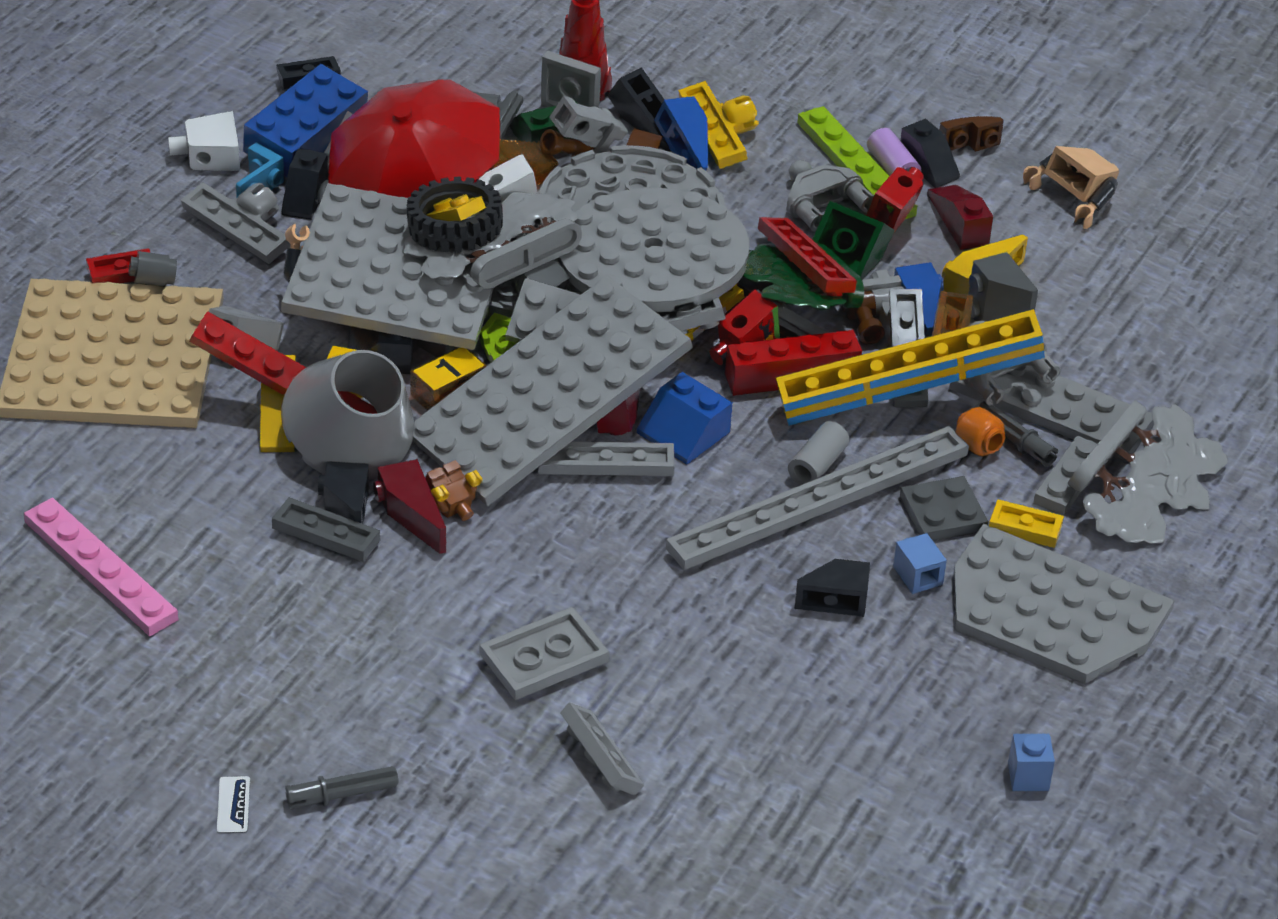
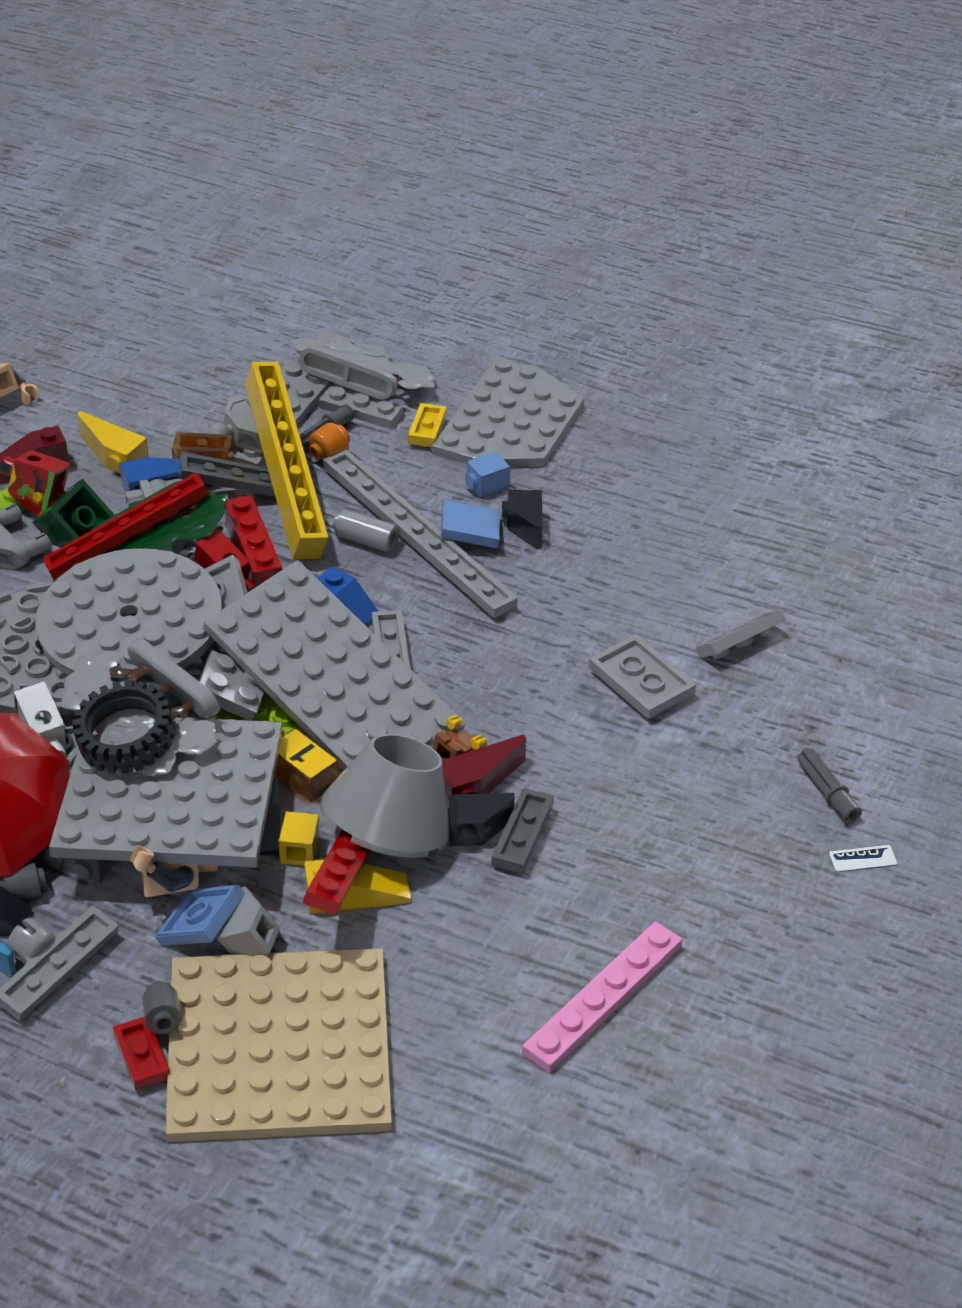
camera: 95 degrees left, 0 degrees up
yellow plate [427,194,486,221] -> none
dark grey plate [900,476,989,541] -> none
dark grey slope [965,252,1038,322] -> none
medium blue brick [1008,734,1055,791] -> none
none -> medium blue tile [155,885,245,946]
none -> medium blue tile [441,500,499,548]

